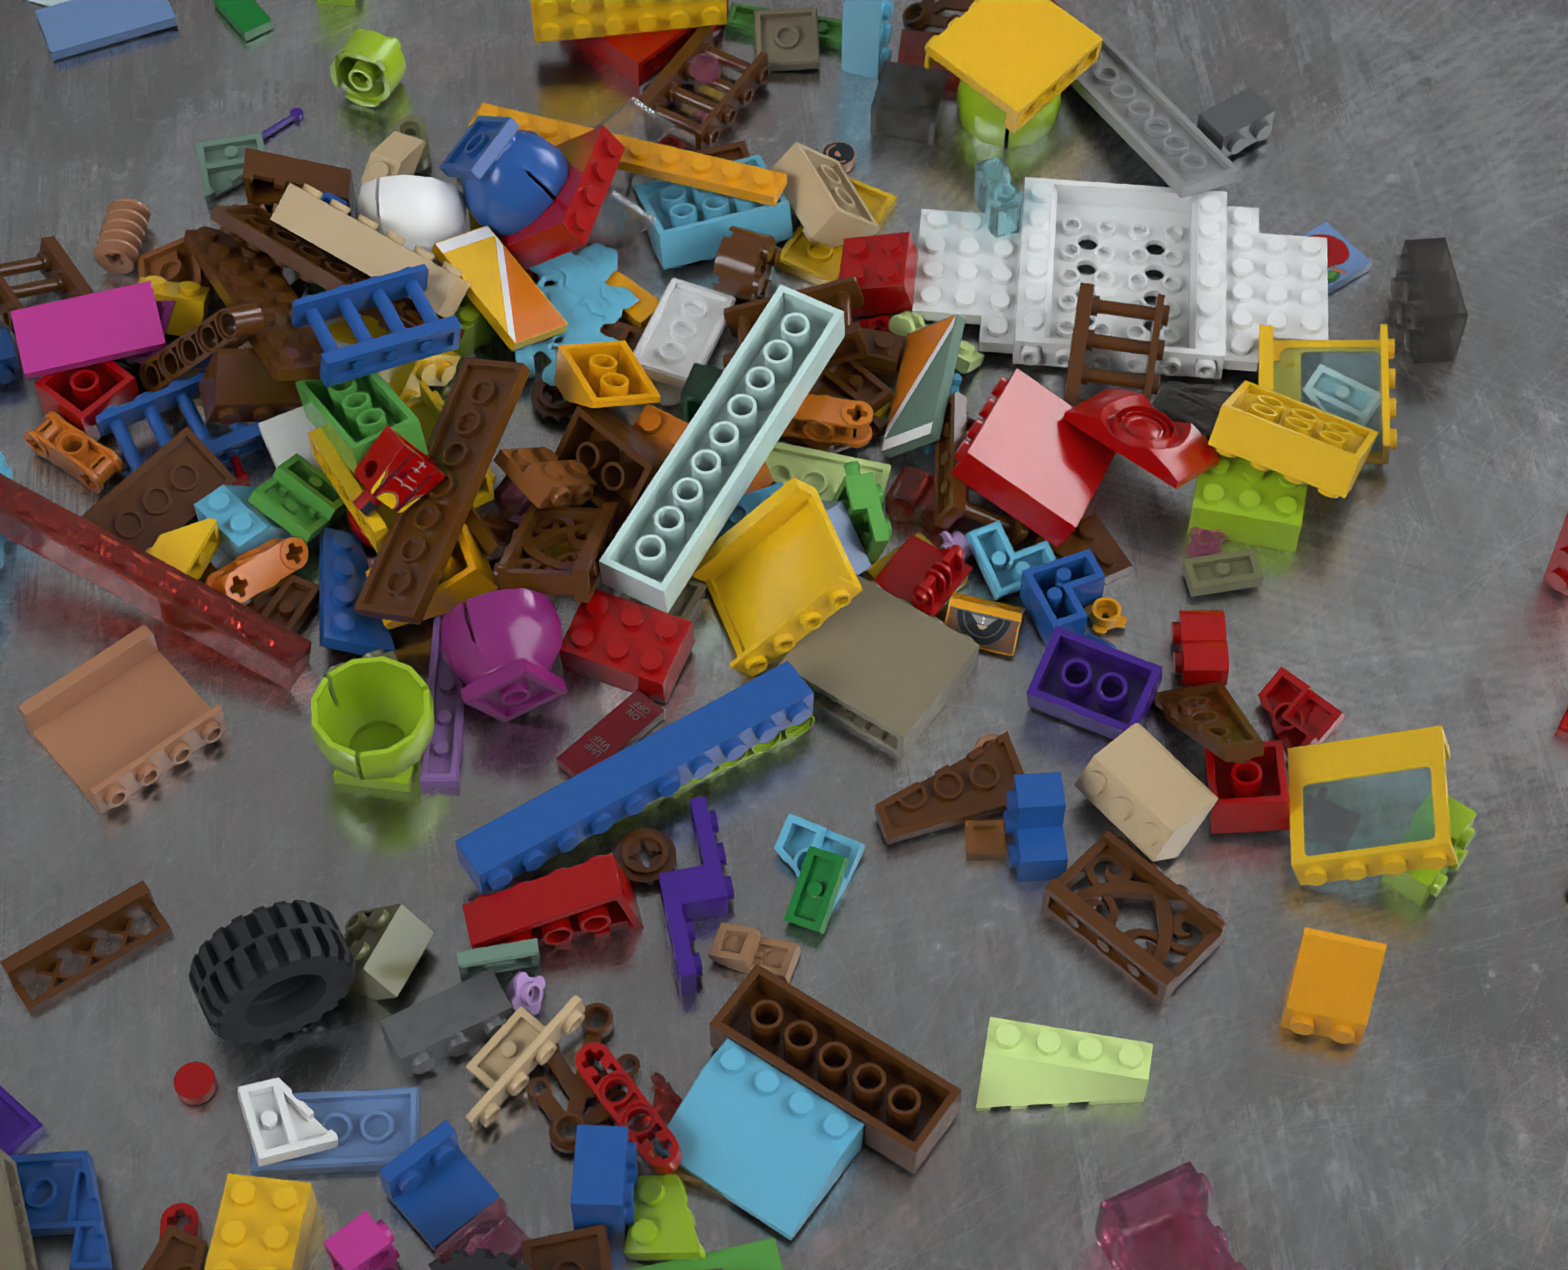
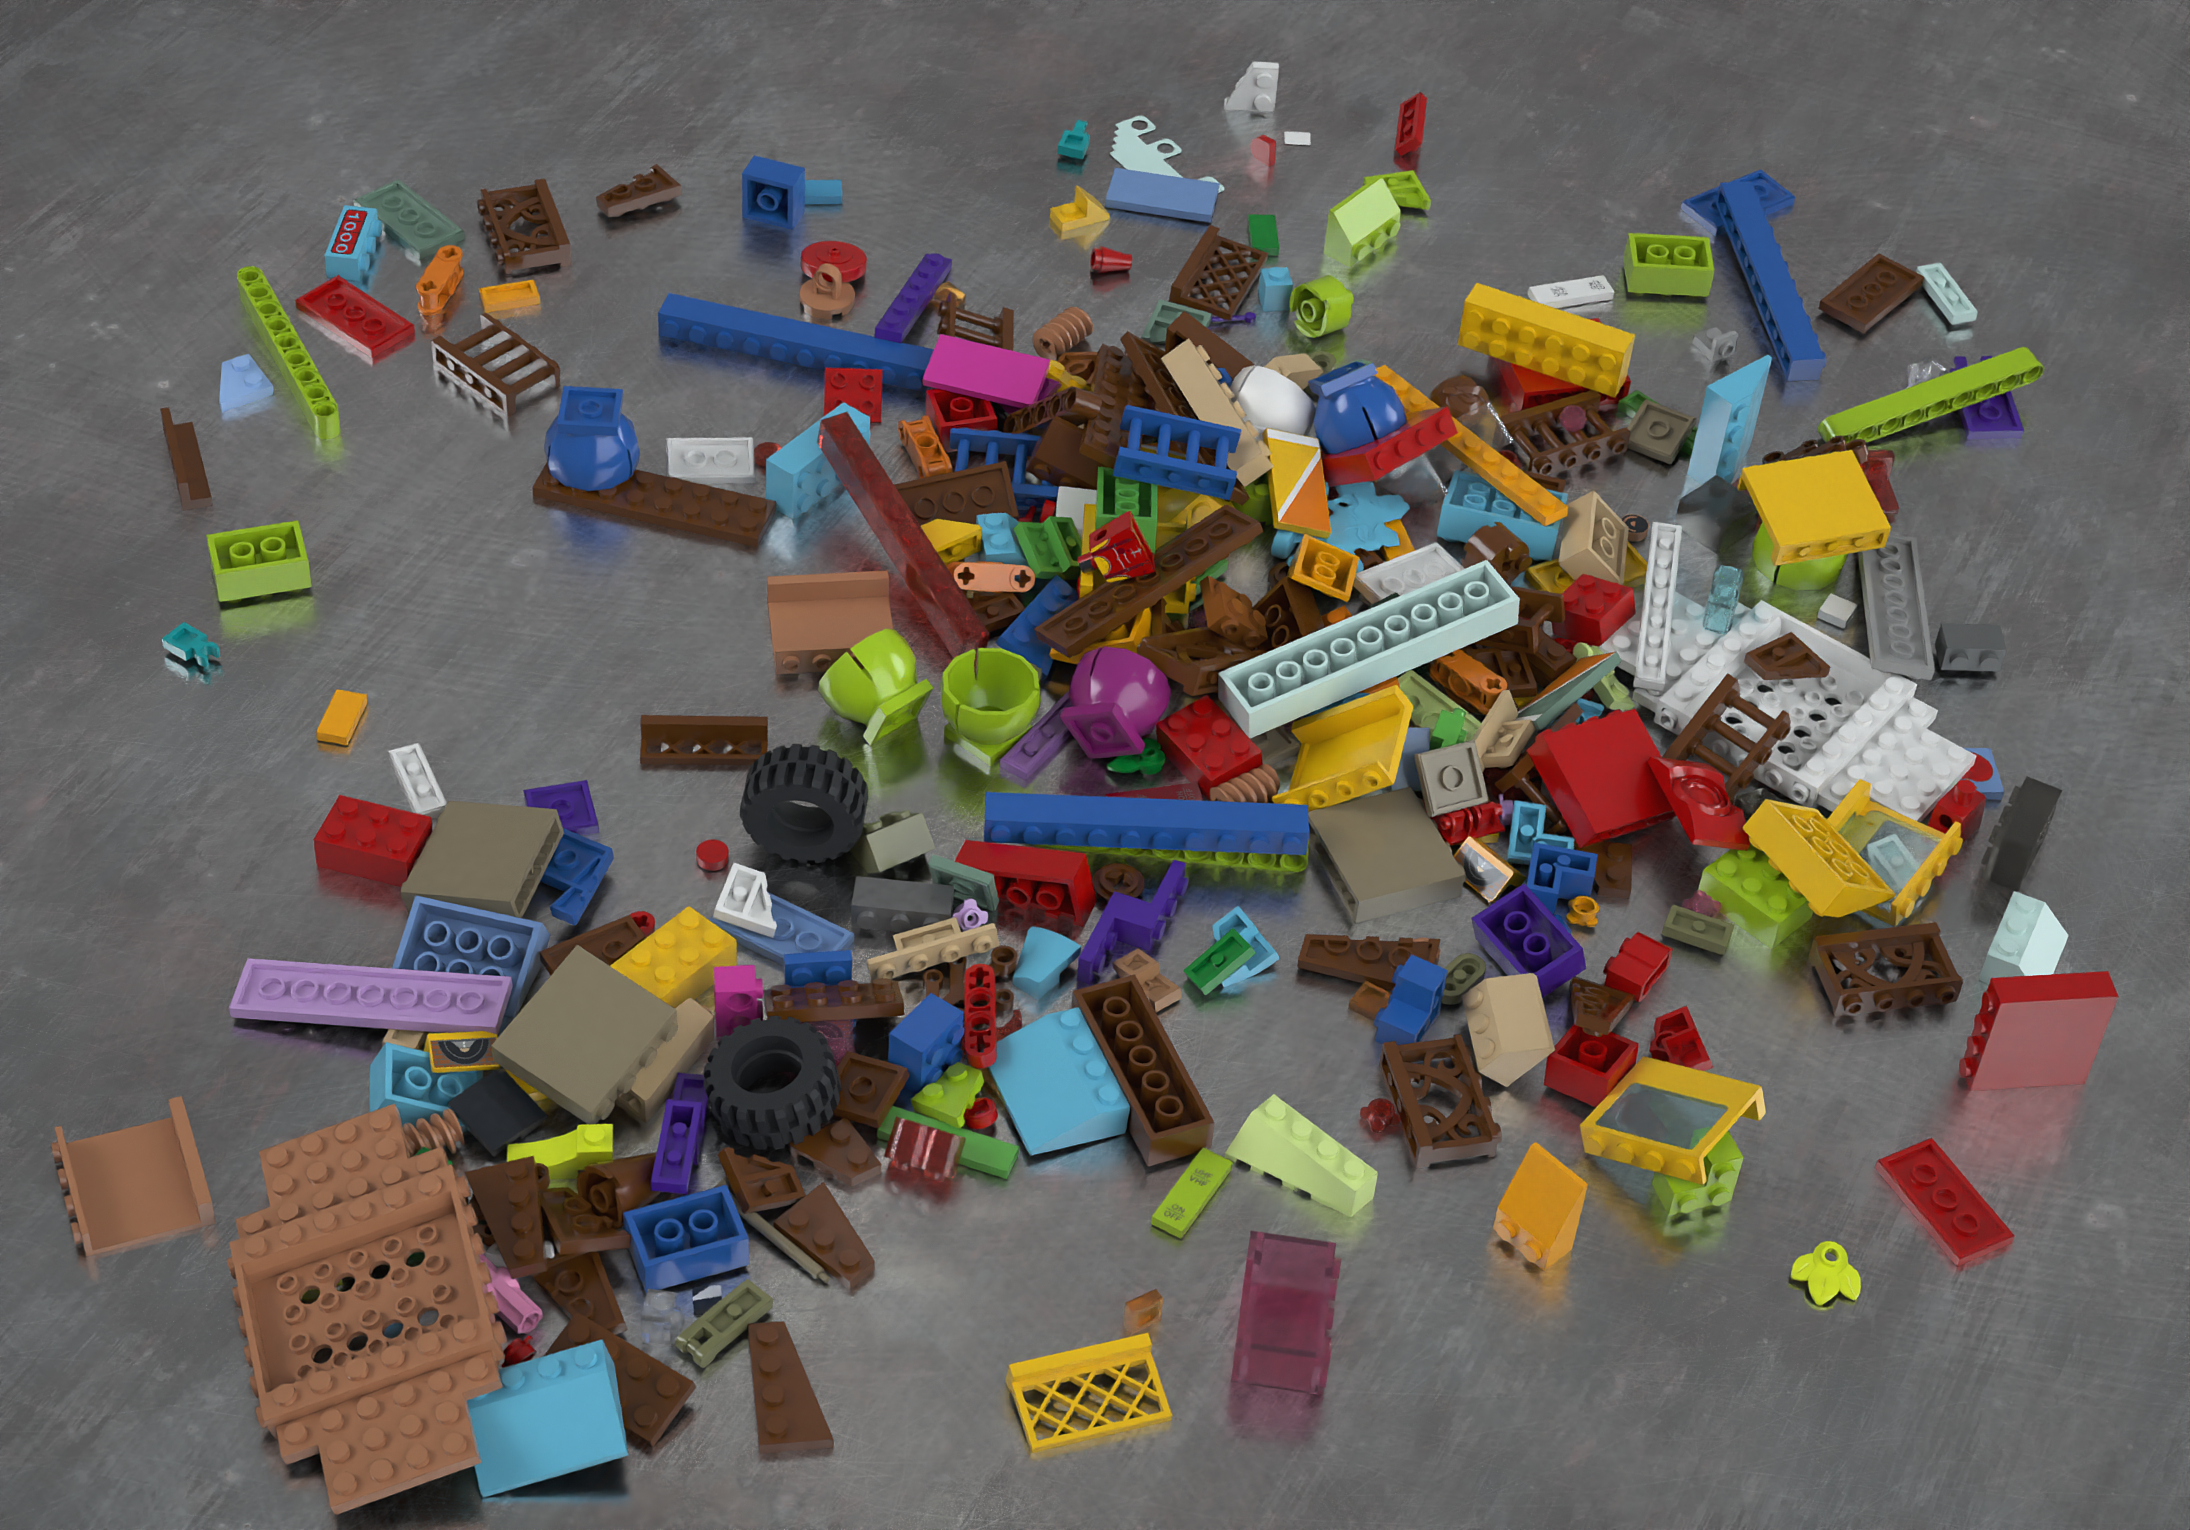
camera: 30 degrees right, 10 degrees down
none -> reddish brown plate [763,978,904,1022]
none -> lime plate [818,629,934,746]
none -> red tile [963,1098,998,1129]
none -> medium azure slope [1012,927,1081,1000]
none -> red tile [1039,499,1057,523]
none -> yellow slope [1050,185,1110,232]
none -> red cone [1090,246,1132,273]
none -> green plate [1107,738,1165,775]
none -> lime tile [1151,1147,1233,1239]
none -> reddish brown fence [1169,225,1269,321]
none -> nougat piece [1209,764,1280,803]
none -> medium azure brick [1258,267,1293,312]
none -> clear red plate [1360,1098,1400,1133]
none -> dark tan tile [1414,740,1489,817]
none -> reddish brown helmet [1429,375,1490,428]
none -> olive plate [1442,953,1486,1005]
none -> tan bracket [1471,690,1535,772]
none -> white tile [1633,522,1682,691]
none -> reddish brown wing [1744,632,1831,680]
none -> reddish brown fence [1808,922,1964,1016]
none -> white tile [1817,593,1858,629]
none -> red torso [1921,780,1987,849]
none -> light aqua slope [1979,891,2068,984]

